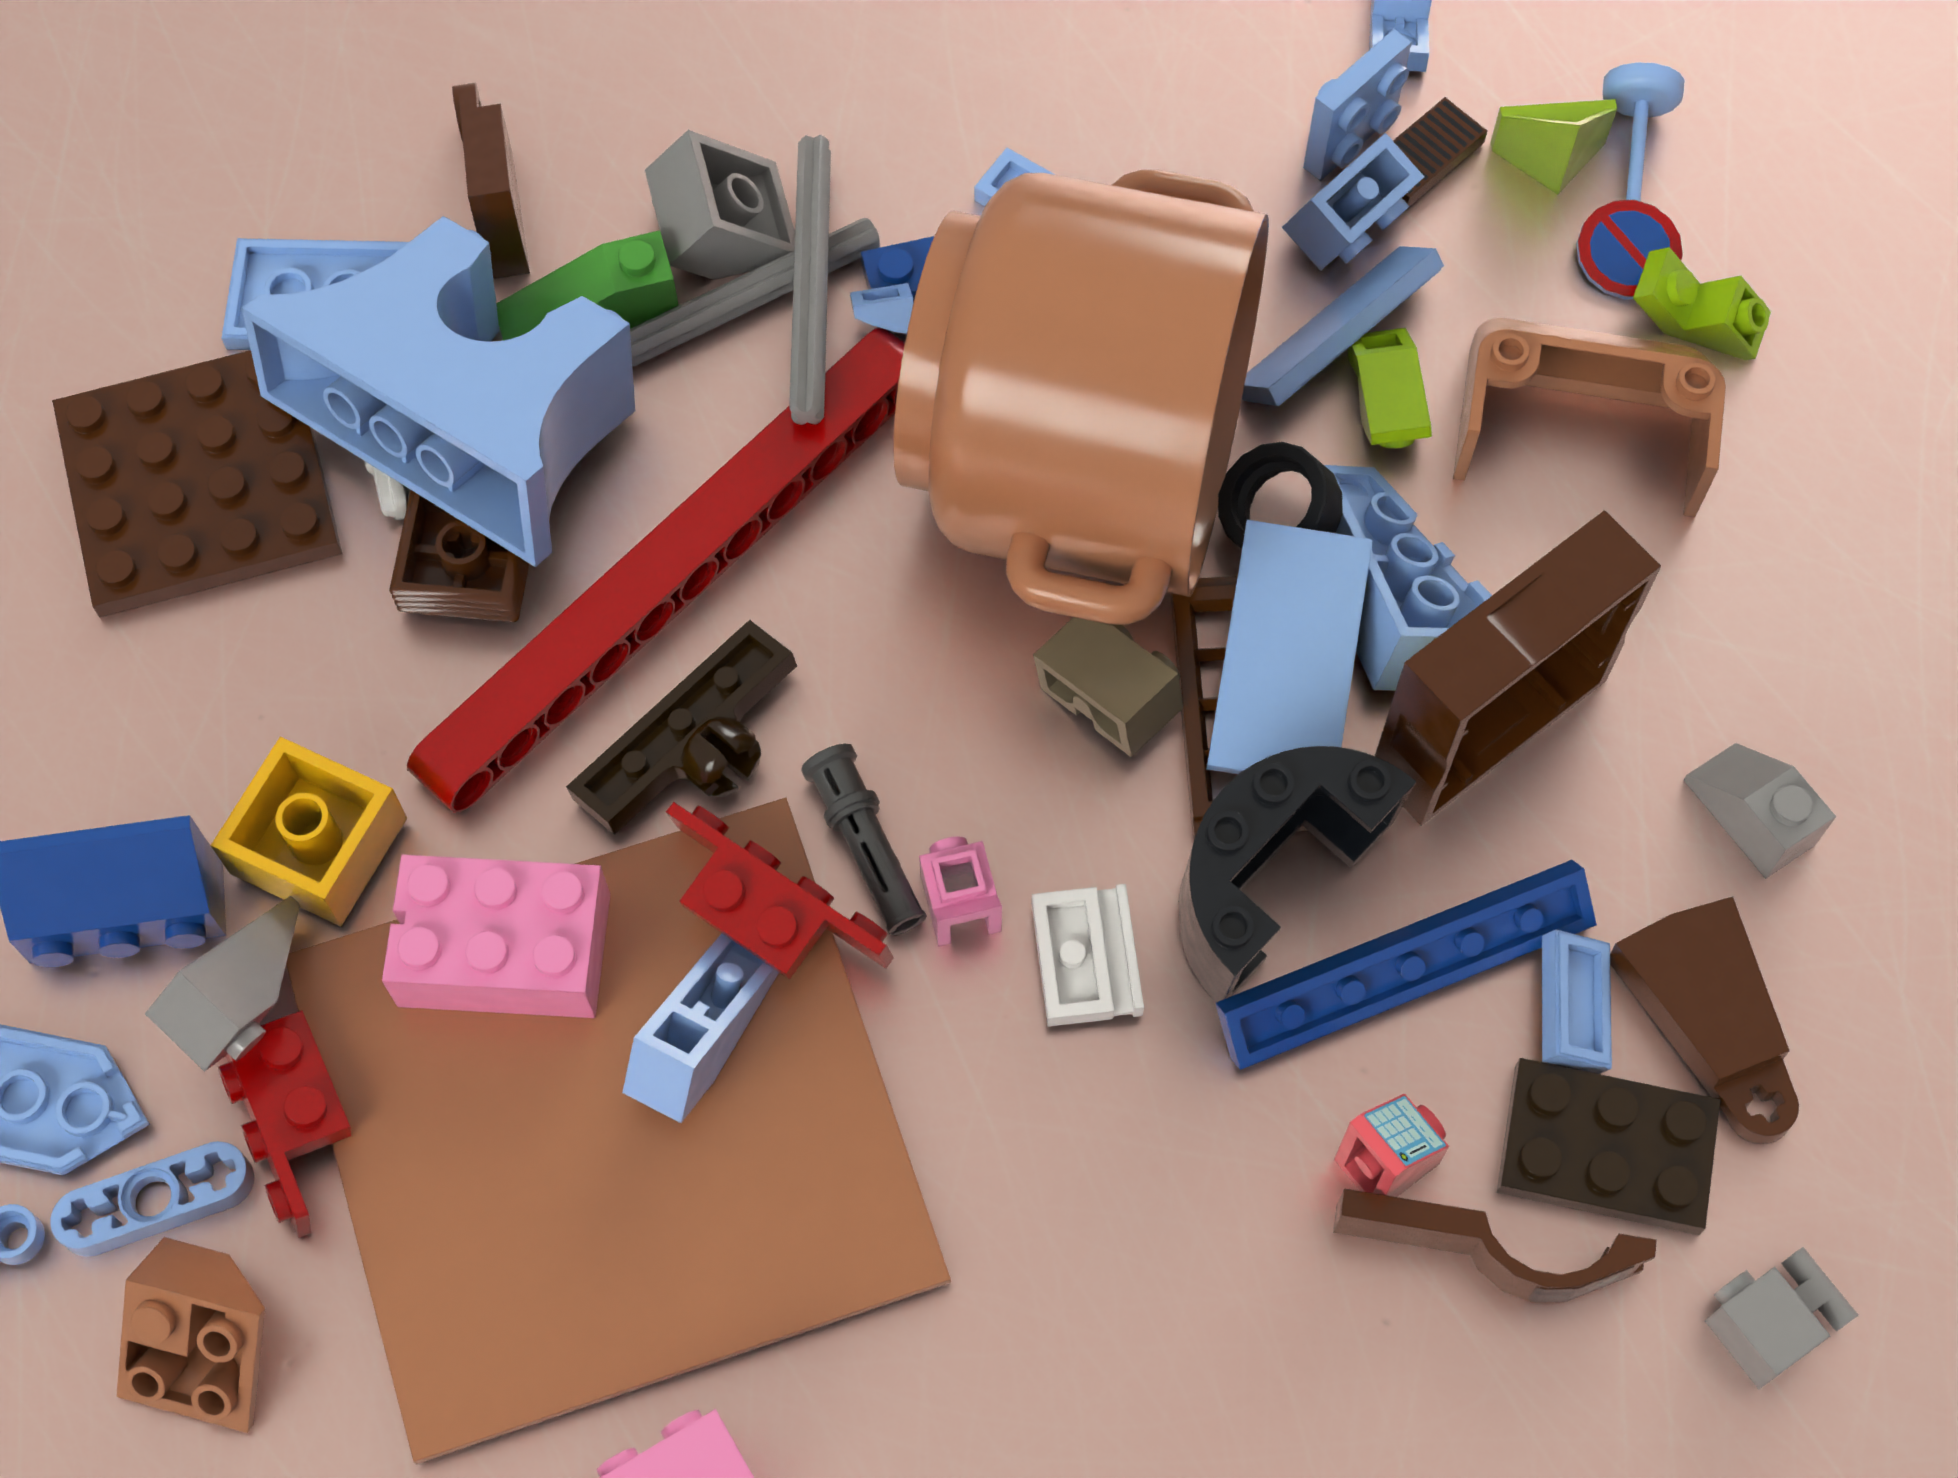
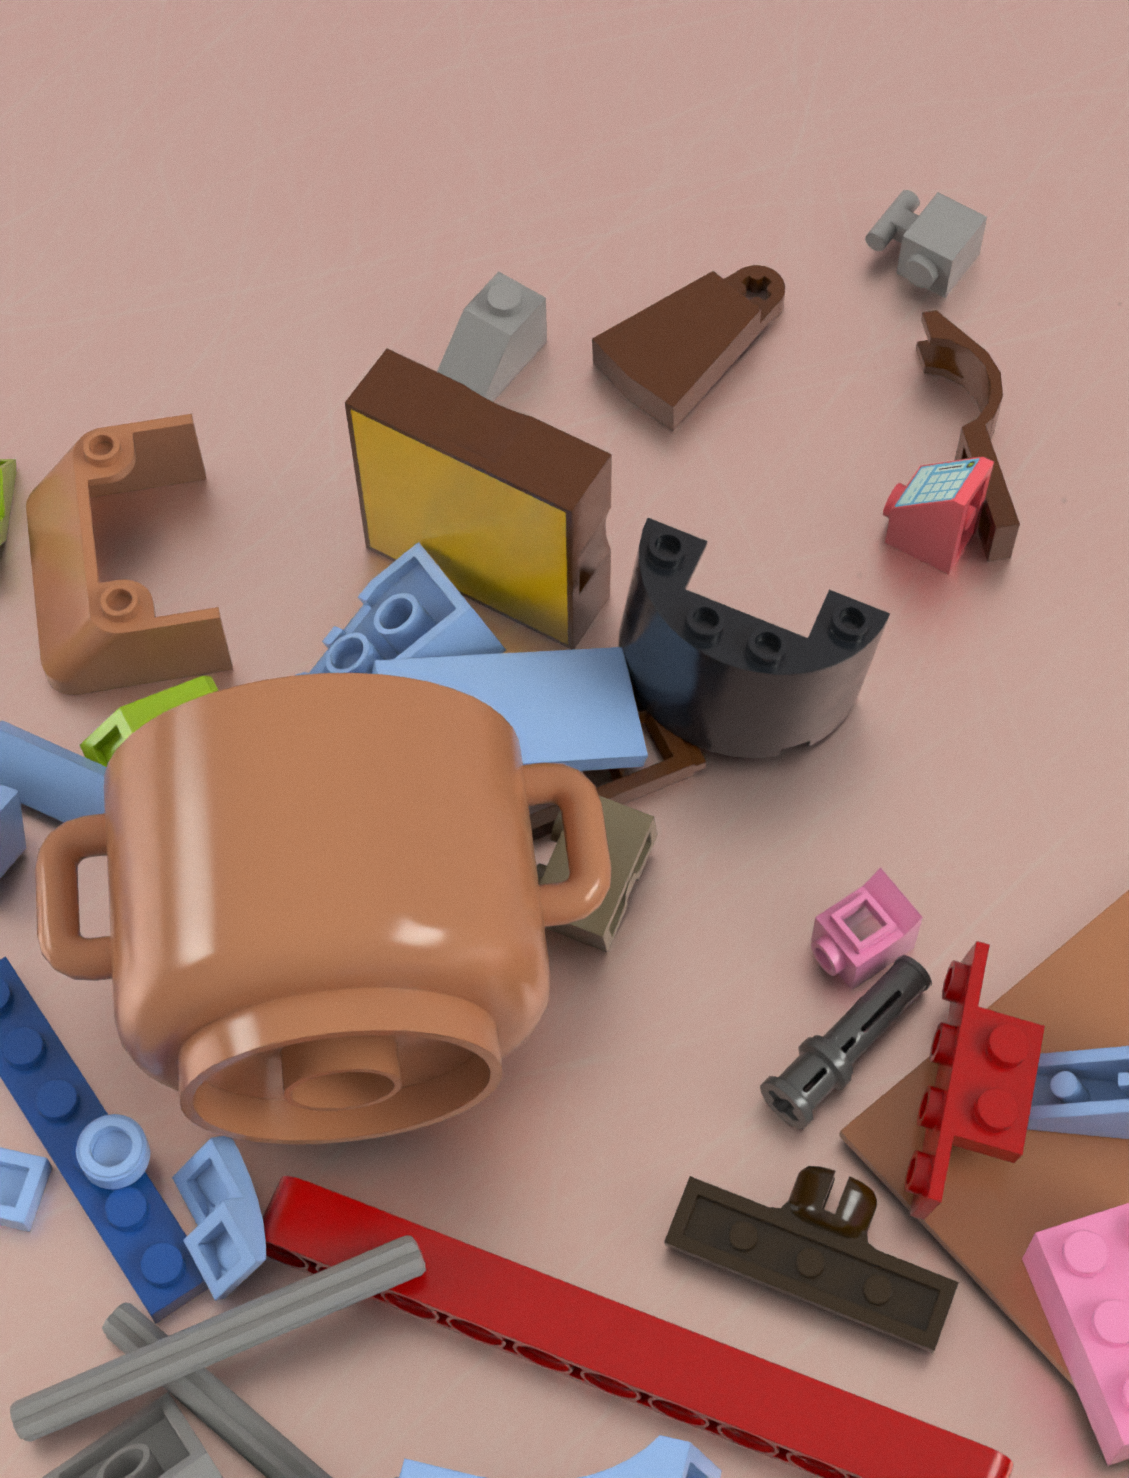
camera: 110 degrees left, 5 degrees down
white plate [1031,884,1144,1027] -> none
blue plate [1215,860,1597,1070] -> none
dark brown plate [1496,1058,1721,1235] -> none
light blue tile [1542,929,1612,1074] -> none

